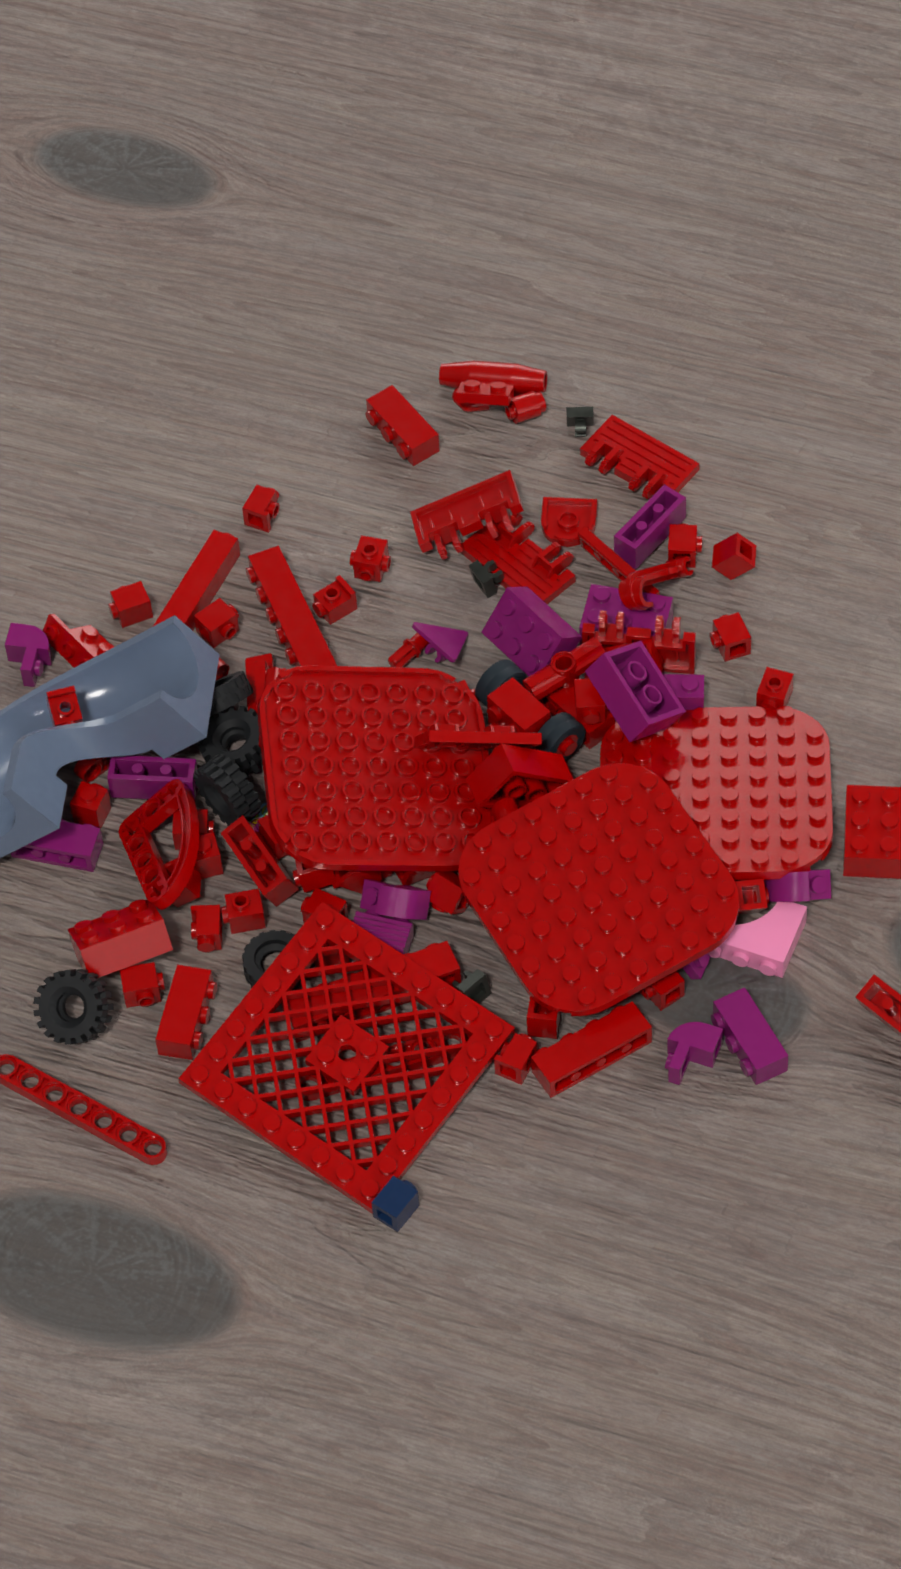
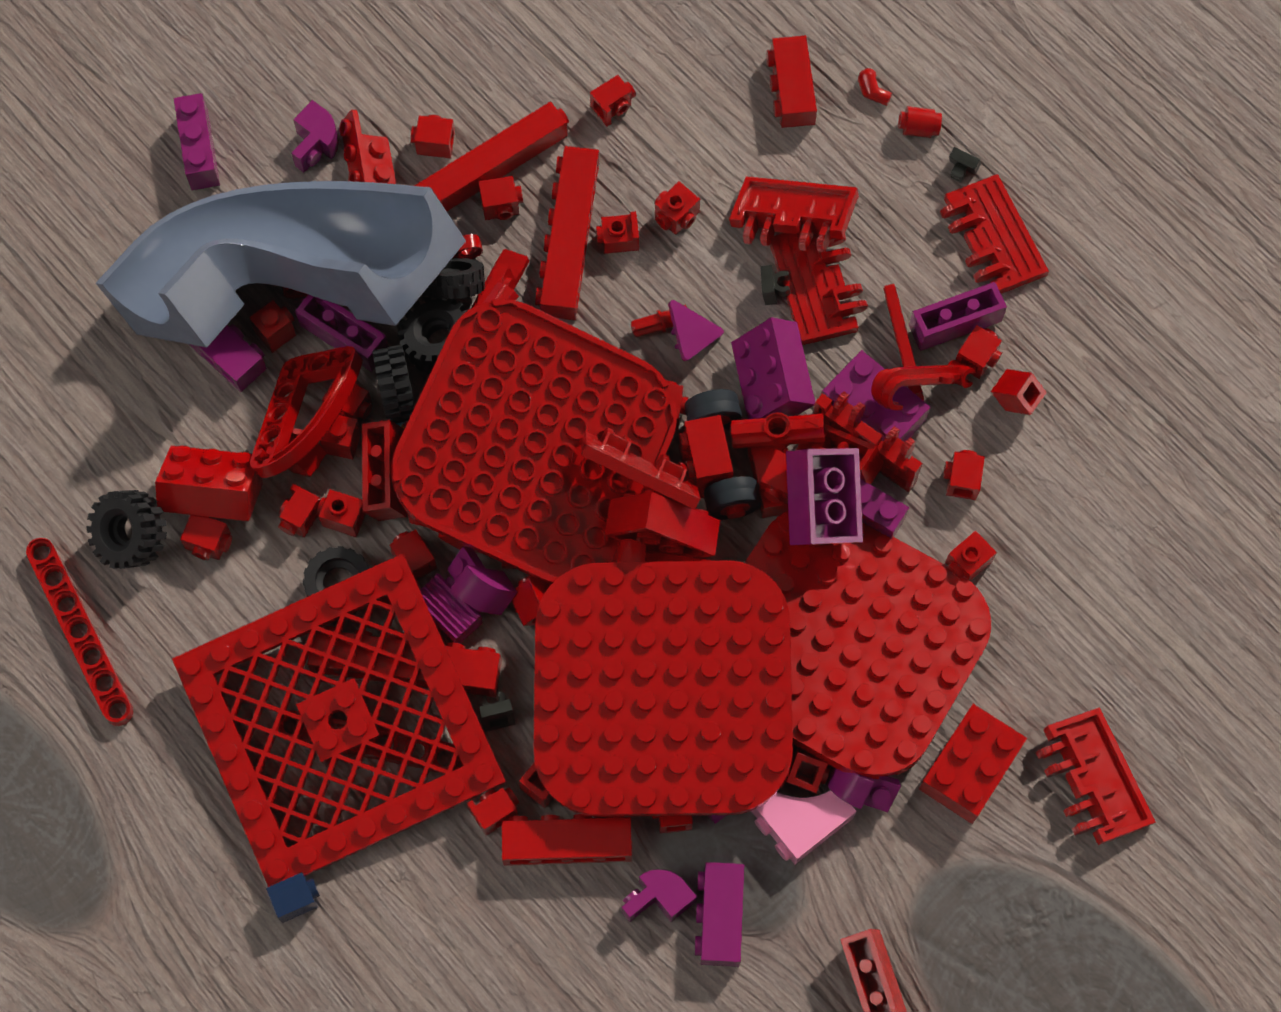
camera: 25 degrees right, 15 degrees up
red brick [46,686,83,727] -> none
red brick [155,964,217,1060] -> none
red plate [439,360,548,406] -> none
red tile [541,497,598,547] -> none

